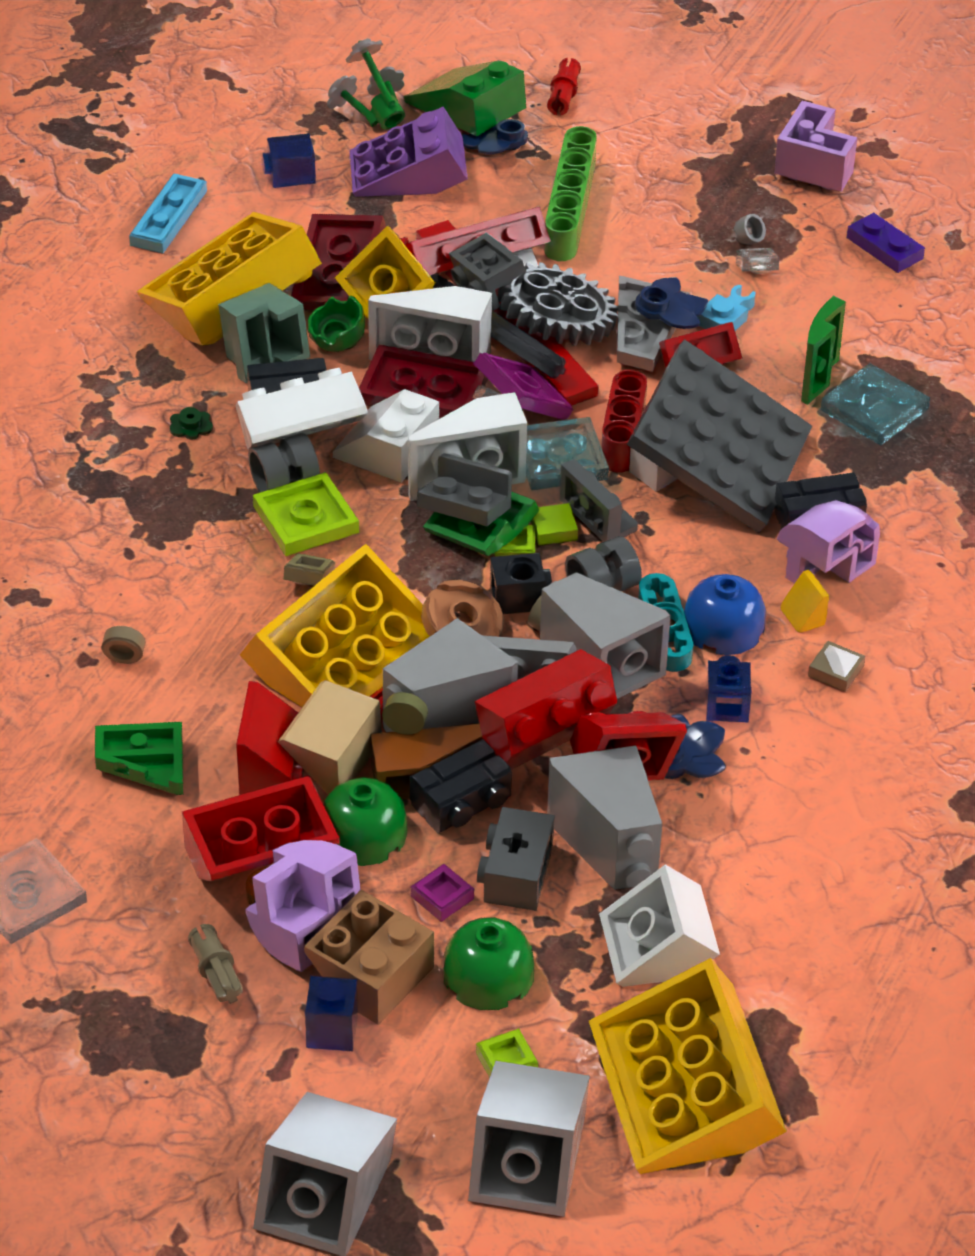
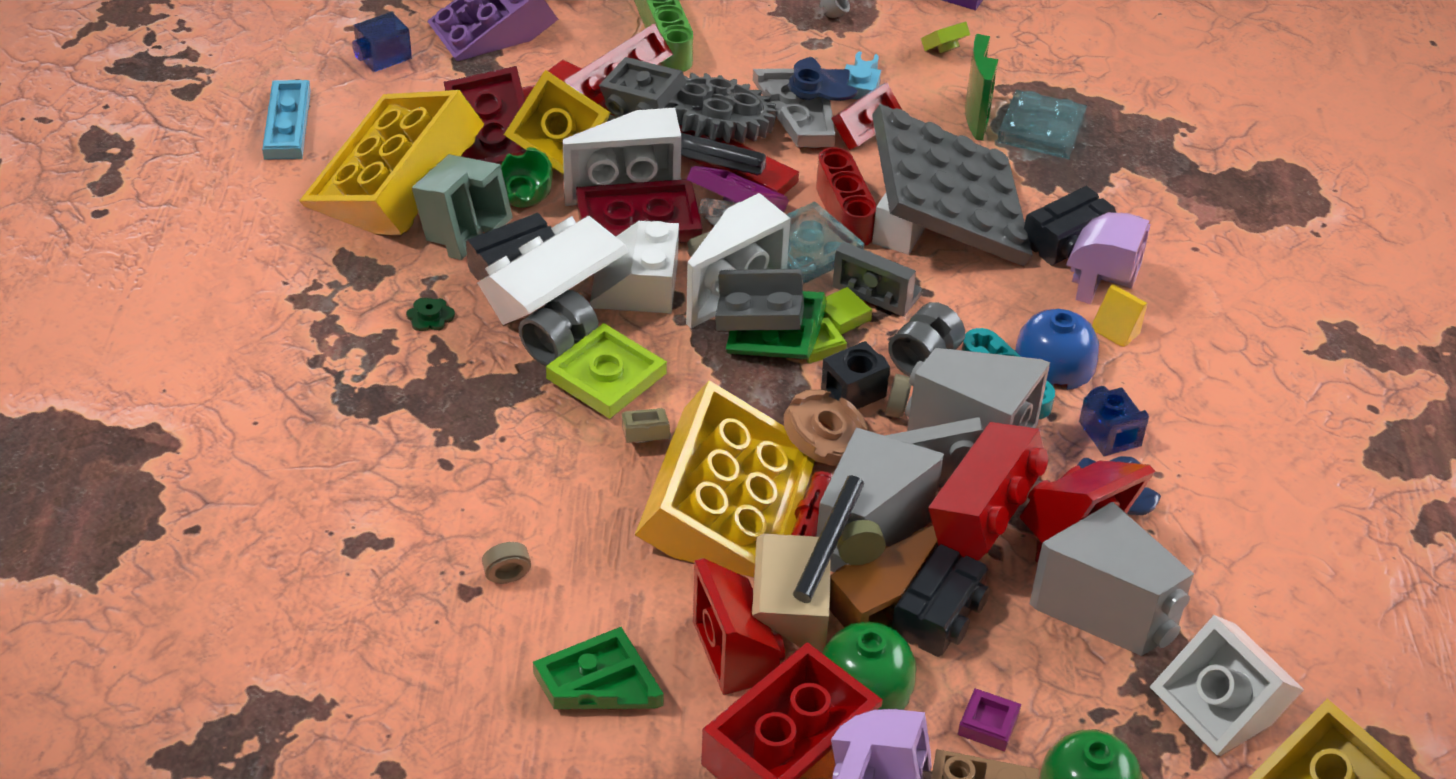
camera: 25 degrees left, 0 degrees up
dark grey brick [477,807,555,911] -> none
clear tile [736,248,779,274] -> none
dark tan tile [808,641,865,692] -> none
none -> black bar [793,475,864,603]
none -> lime plate [921,22,971,53]

